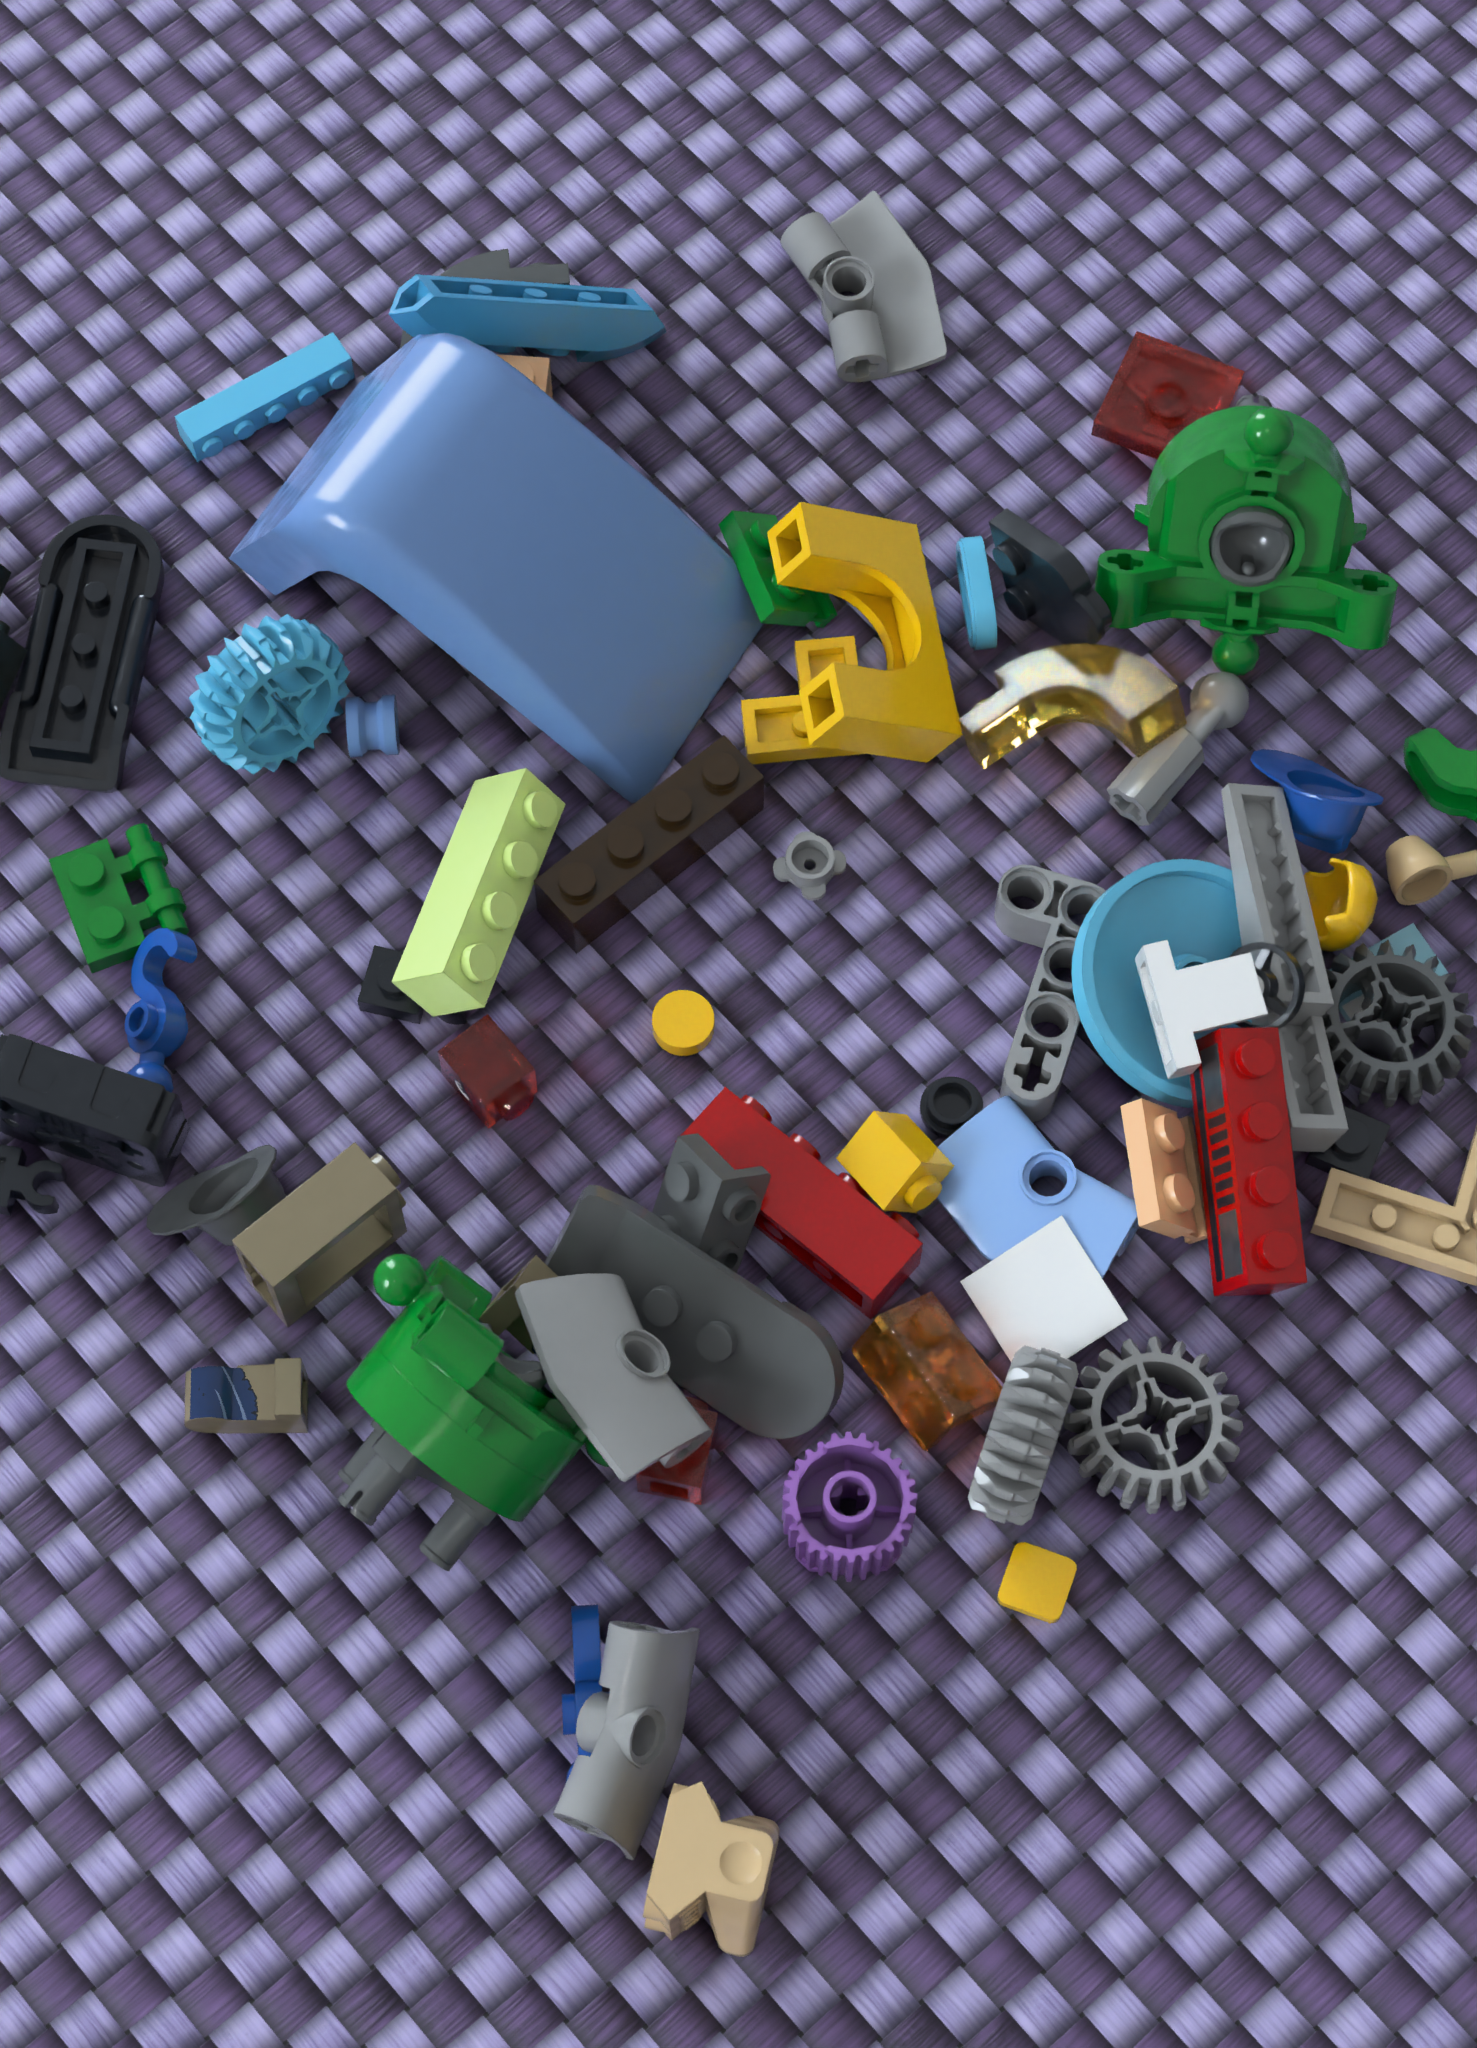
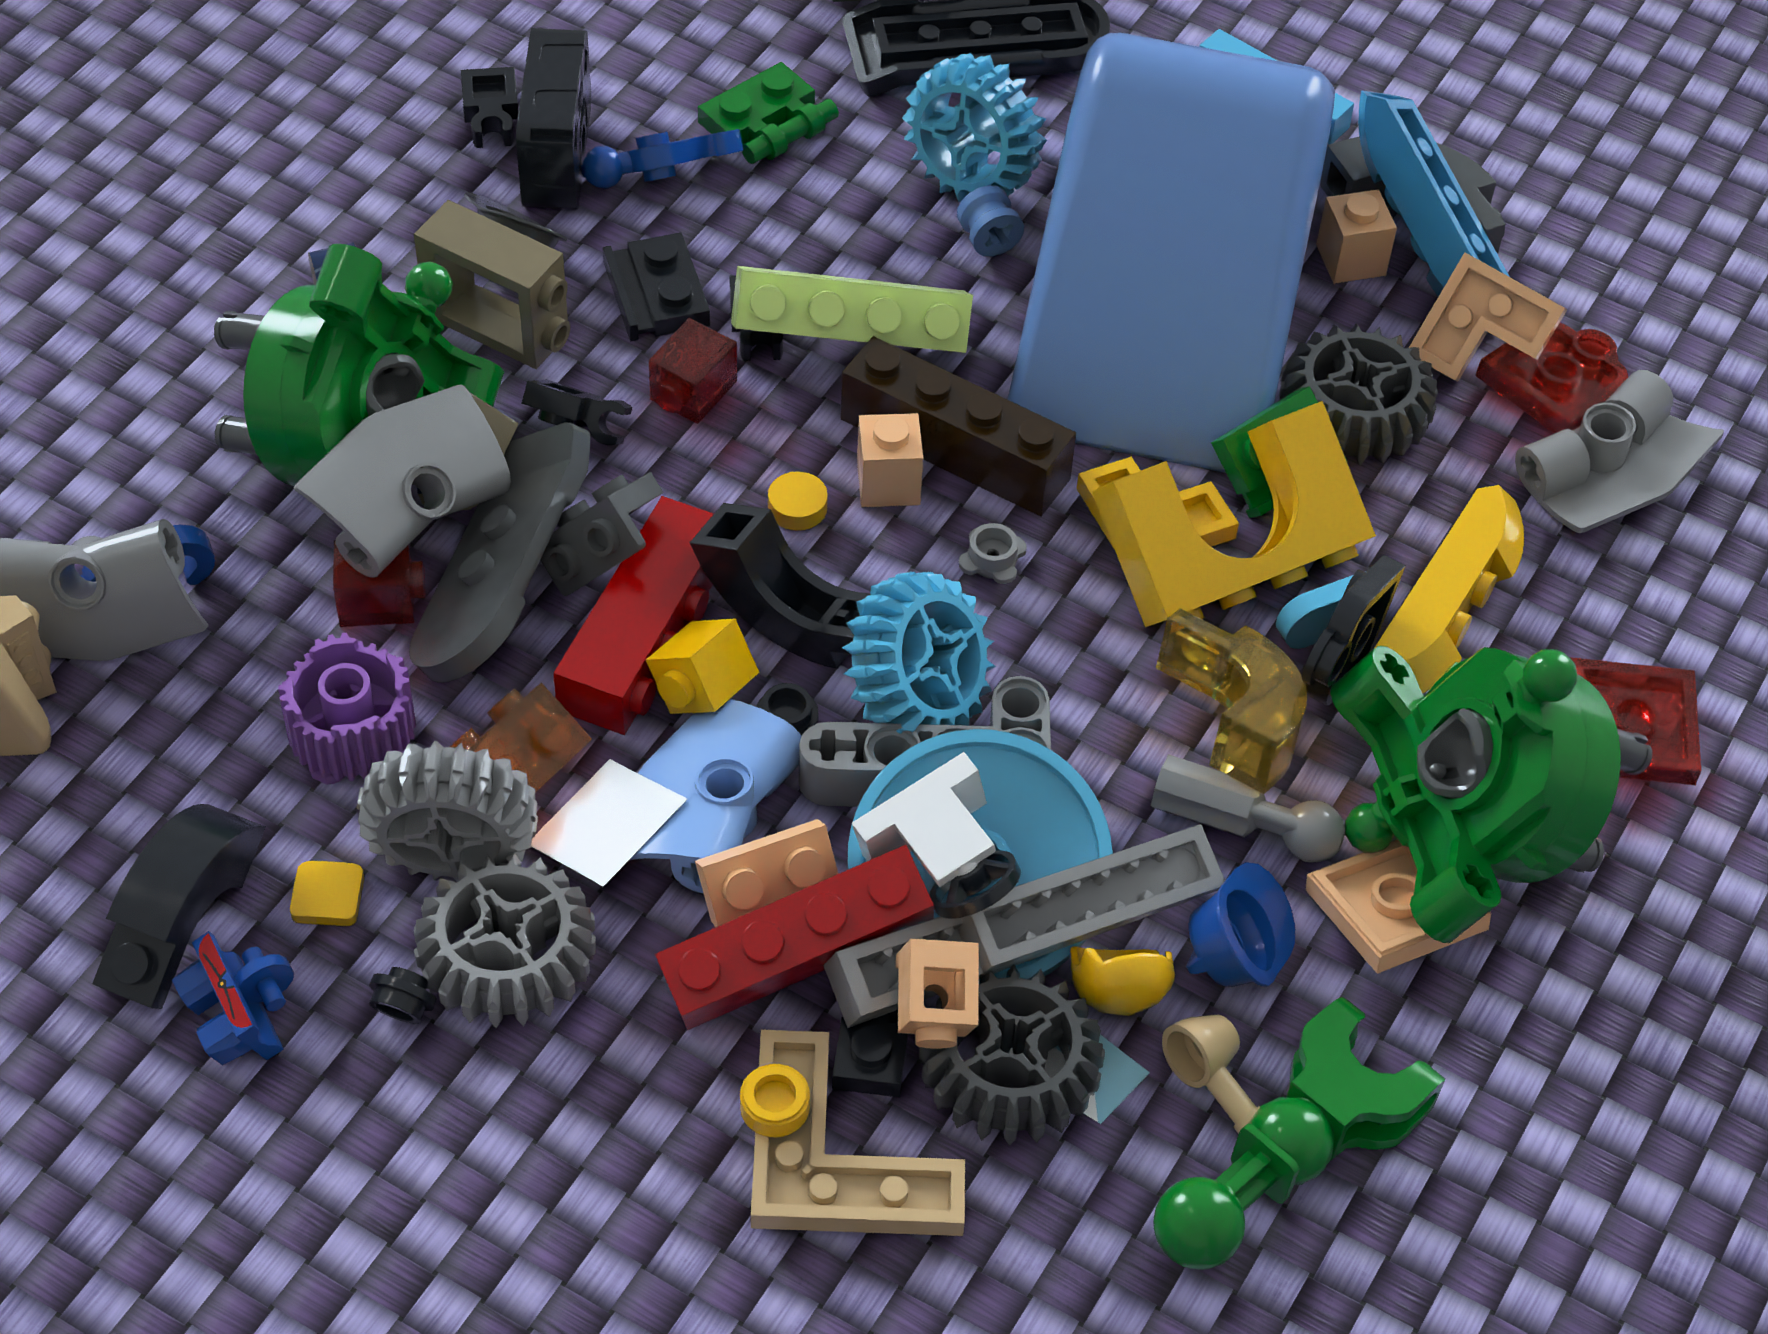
camera: 70 degrees right, 15 degrees down
none -> black arch [92,804,266,1009]
none -> blue hips [172,931,294,1065]
none -> black plate [369,967,437,1024]
none -> black plate [521,379,632,445]
none -> black plate [603,232,710,342]
none -> black arch [690,503,870,669]
none -> yellow tile [740,1064,810,1137]
none -> medium azure gear [842,572,996,734]
none -> light nougat brick [857,413,923,507]
none -> light nougat brick [896,938,979,1049]
none -> dark grey gear [1279,323,1438,465]
none -> light nougat plate [1306,840,1491,974]
none -> yellow brick [1374,485,1524,694]
none -> light nougat plate [1409,252,1567,382]
none -> clear red plate [1475,323,1628,433]

